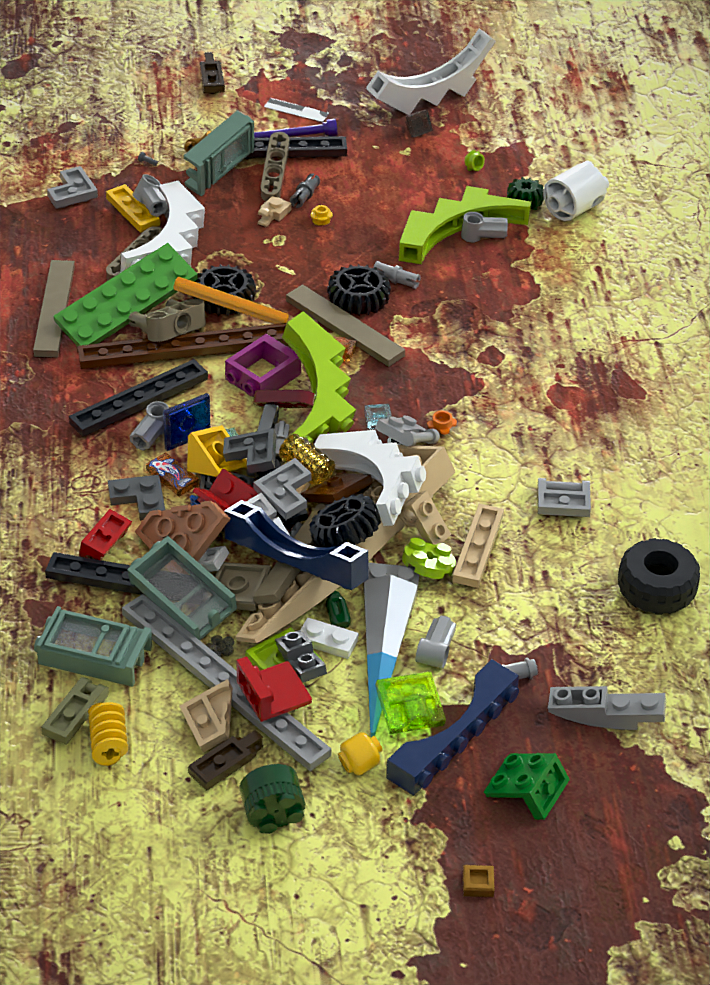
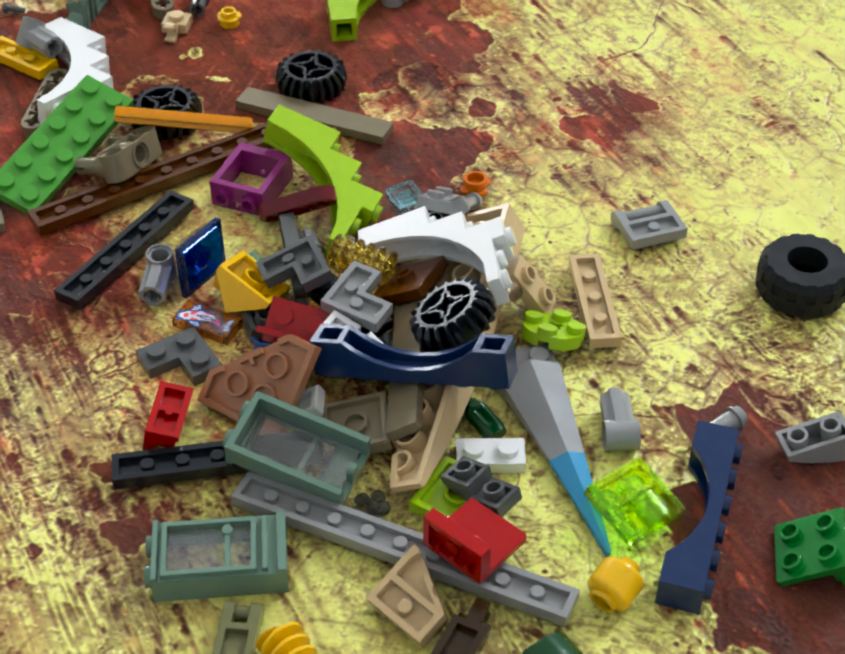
camera: 20 degrees left, 0 degrees up
light grey pin [374,261,421,289] -> none

